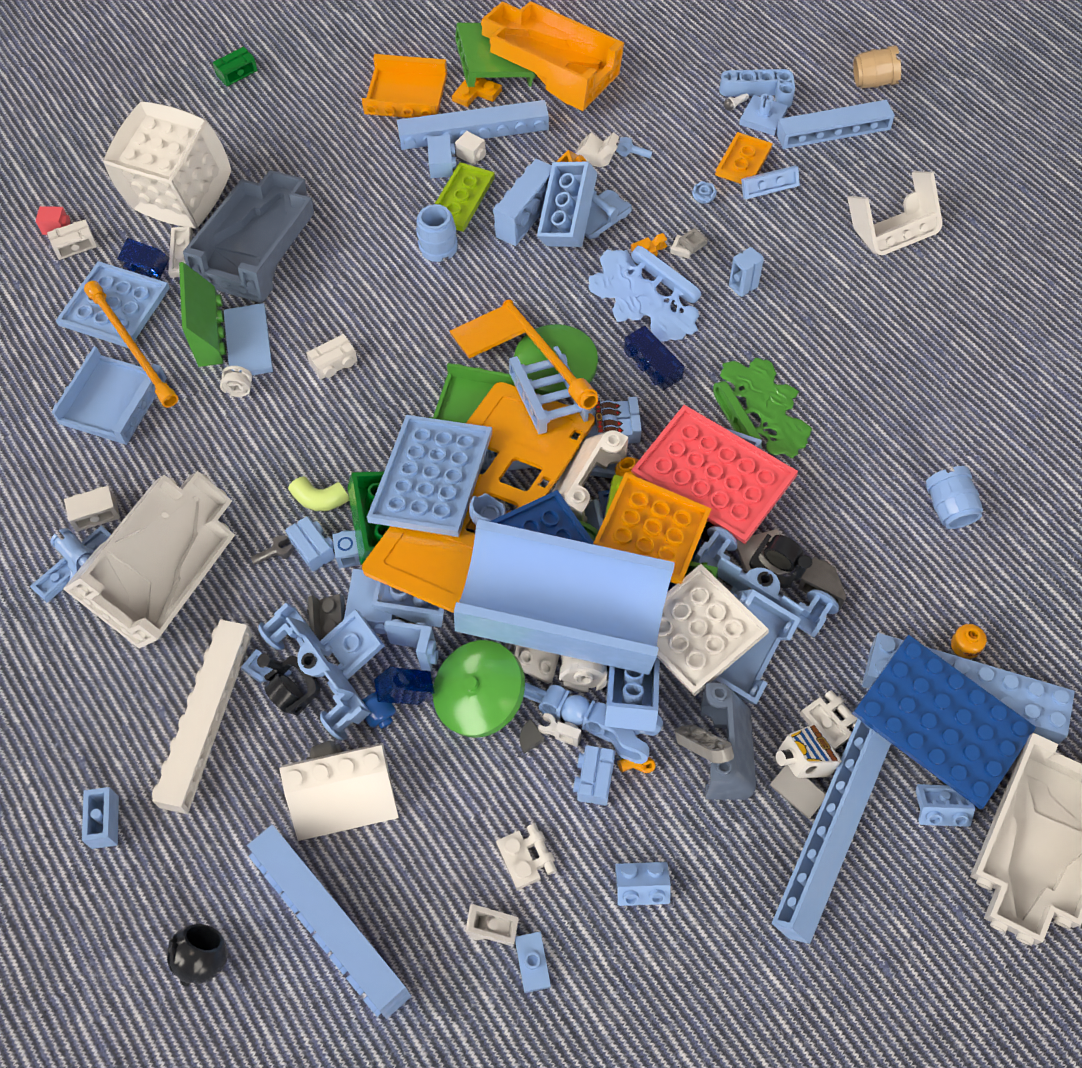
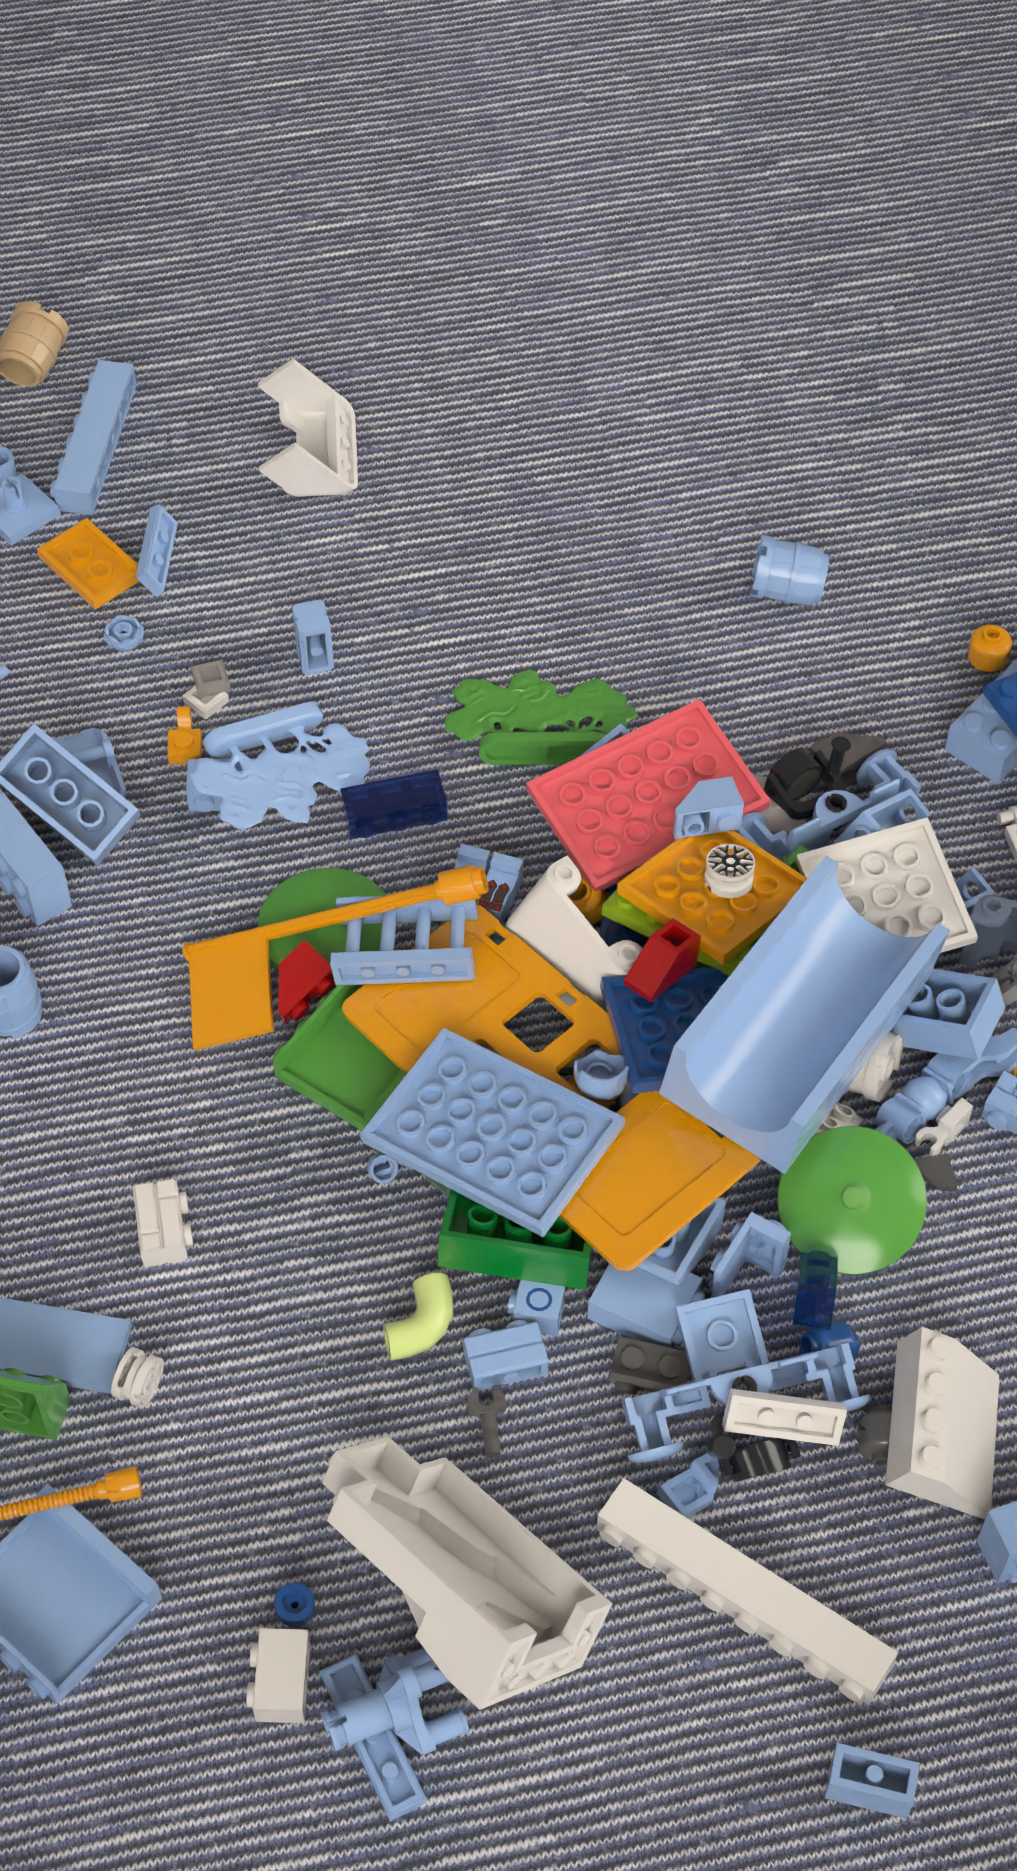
camera: 70 degrees left, 5 degrees down
none -> blue tile [274,1583,315,1627]
none -> red slope [278,940,335,1025]
none -> red slope [623,918,701,1002]
none -> light blue slope [673,776,744,839]
none -> white wheel [704,844,756,898]
none -> white plate [722,1388,847,1446]

